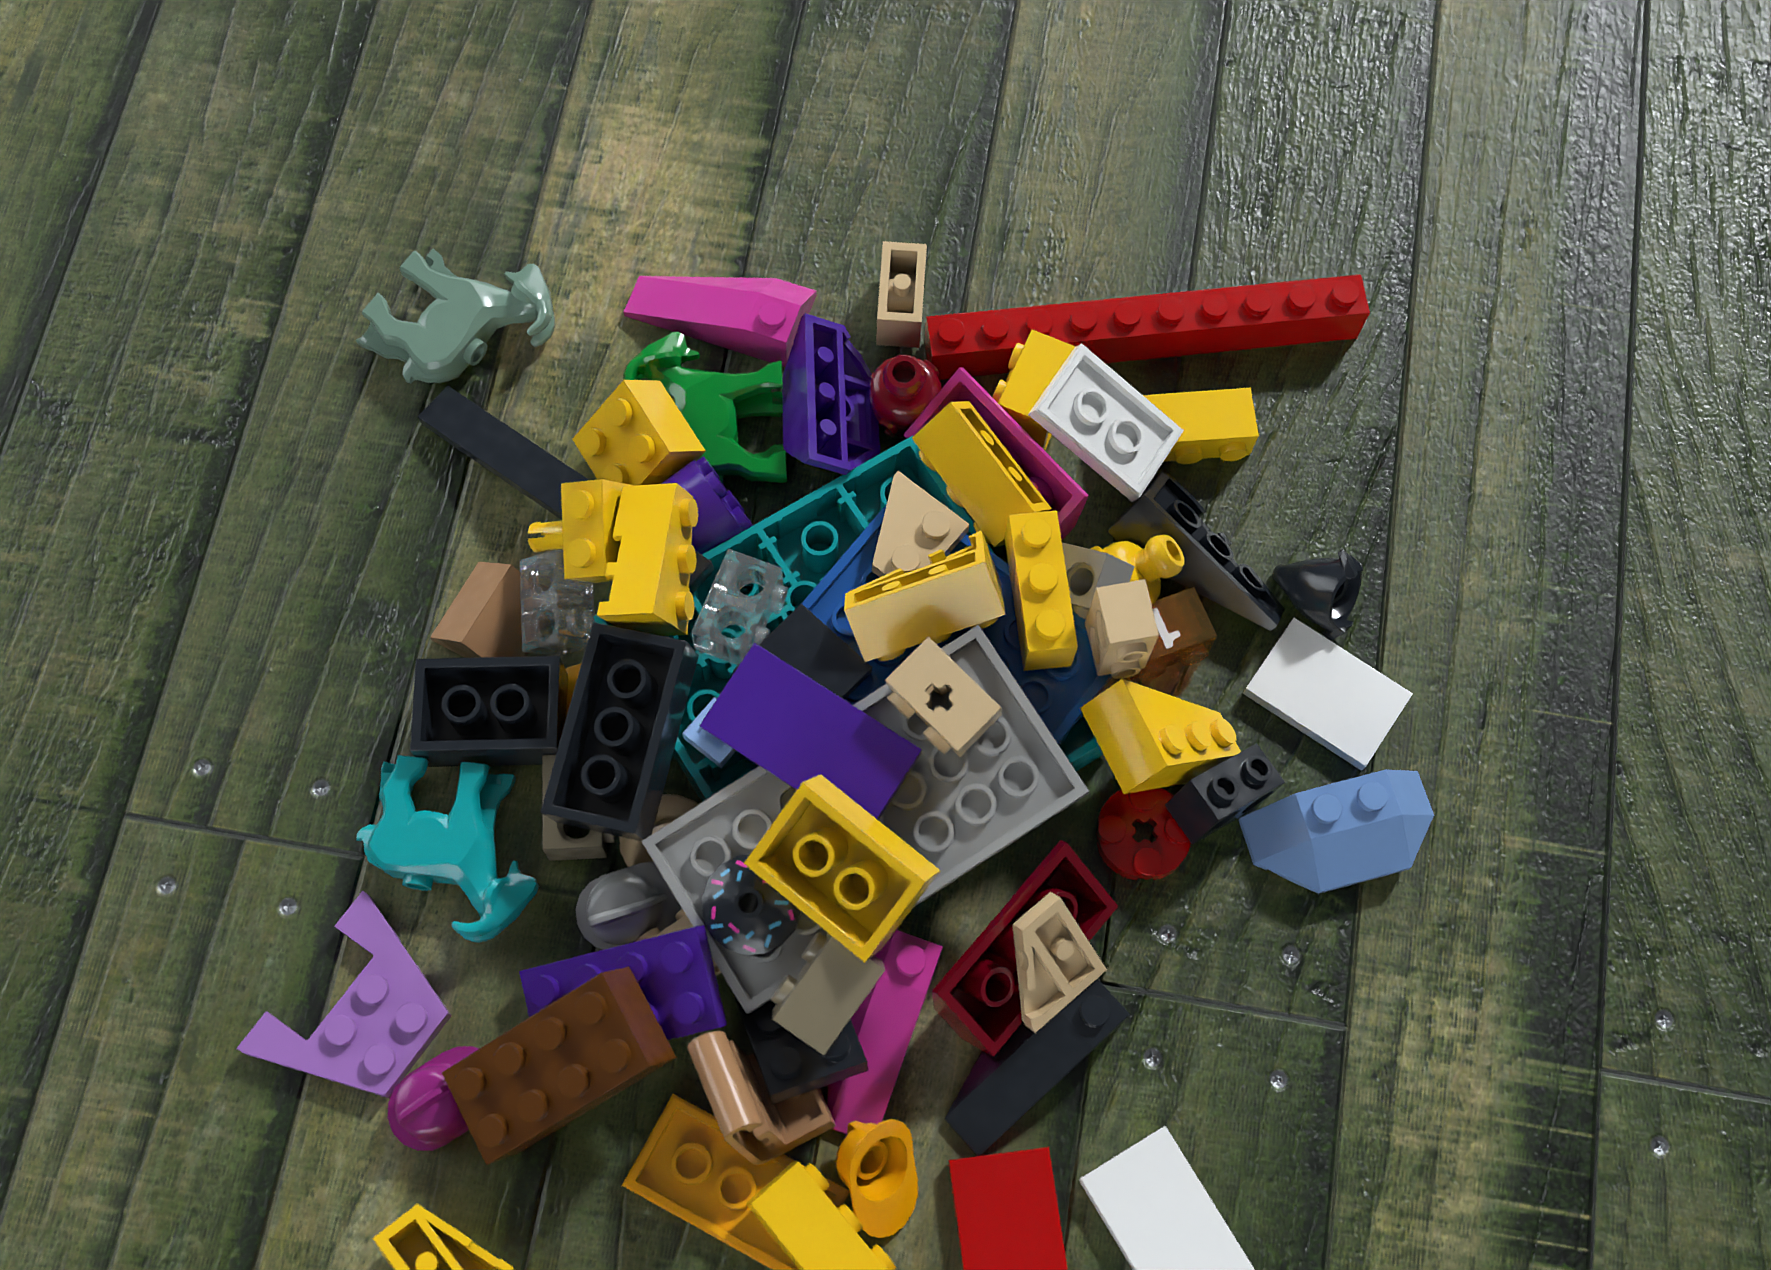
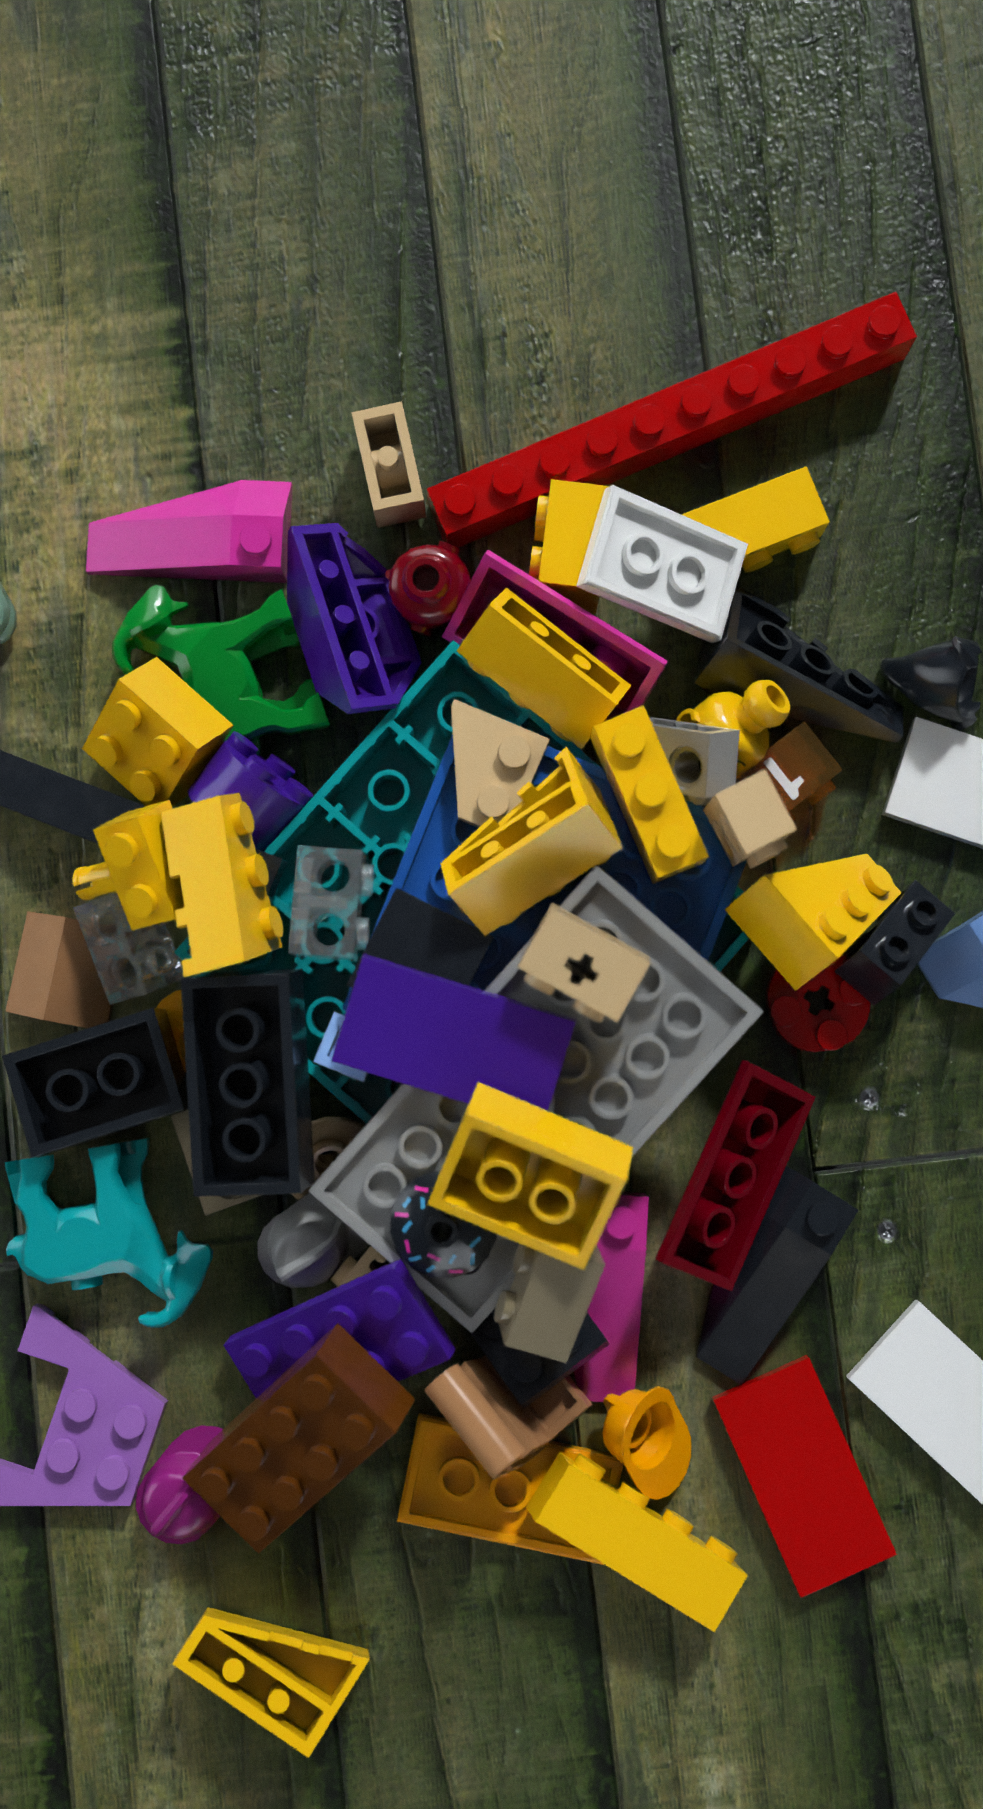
camera: 10 degrees left, 15 degrees up
tan wing [1013,892,1107,1033] -> none

